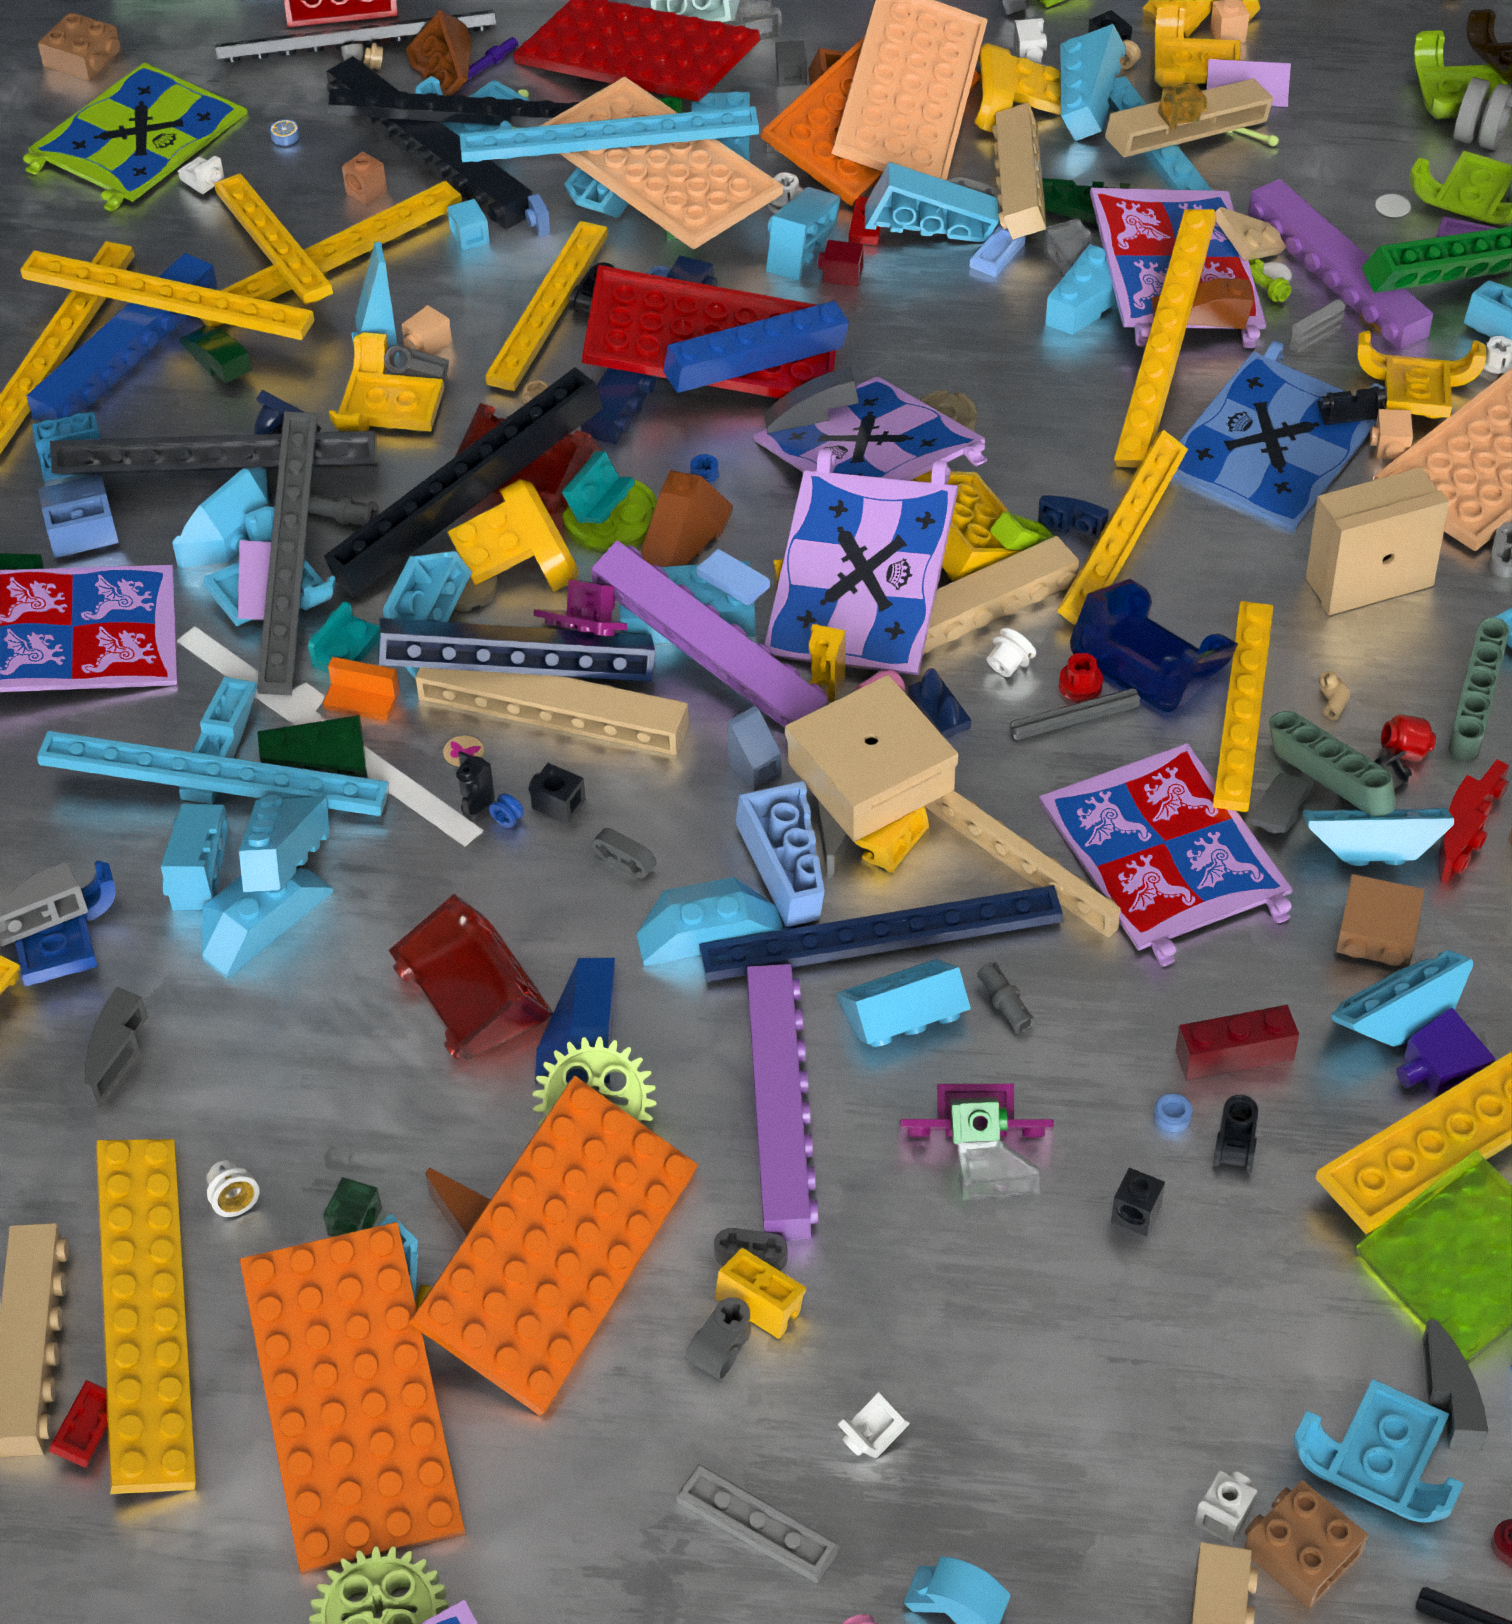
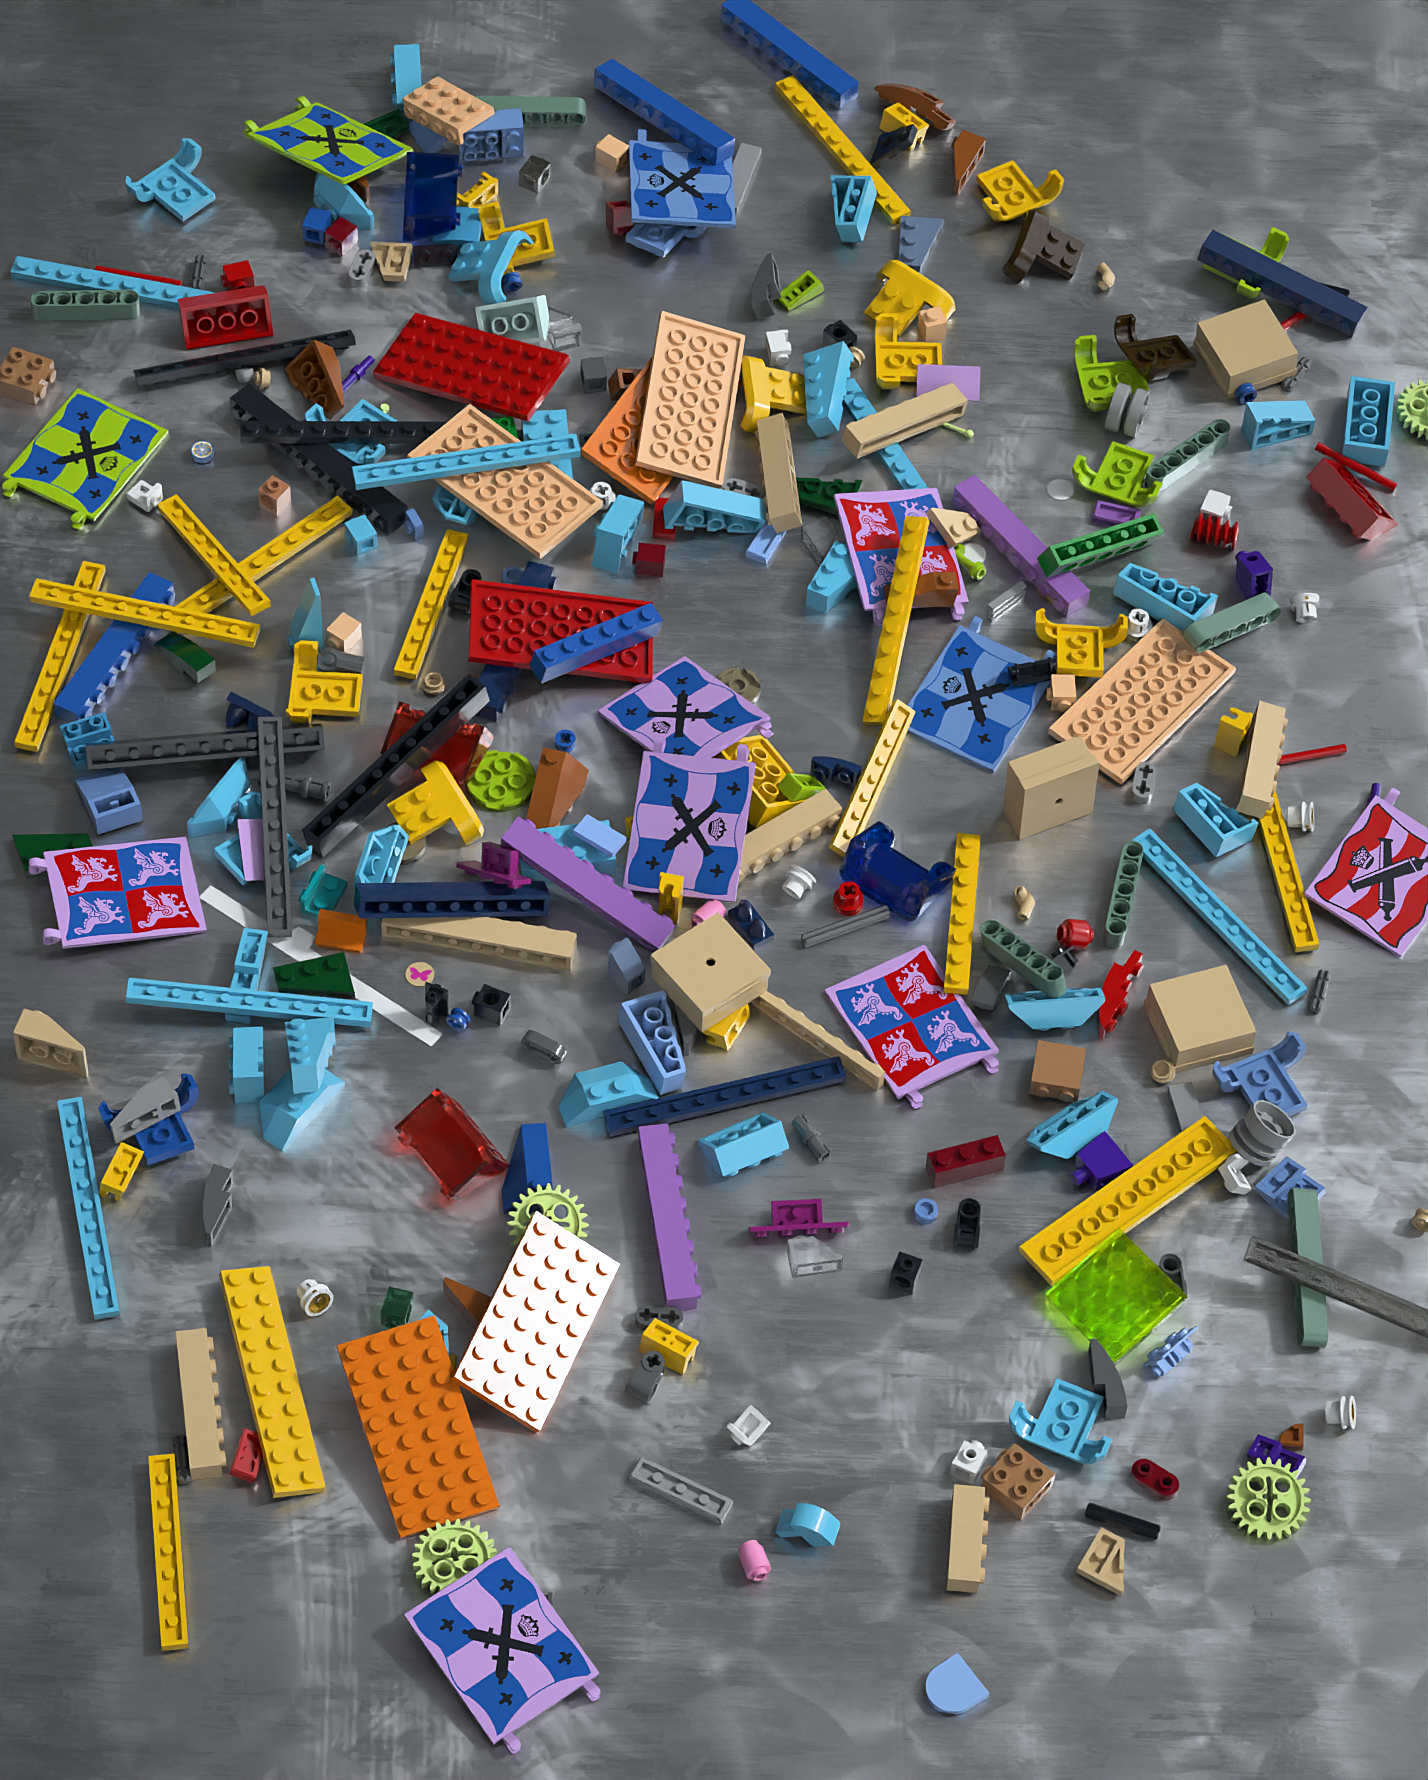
camera: 10 degrees left, 5 degrees up
teal bracket [562,451,635,524] -> none
dark grey slope [764,366,858,433] -> none
brick [951,1097,1007,1144] -> none
clear yellow brick [1158,83,1208,129] -> none

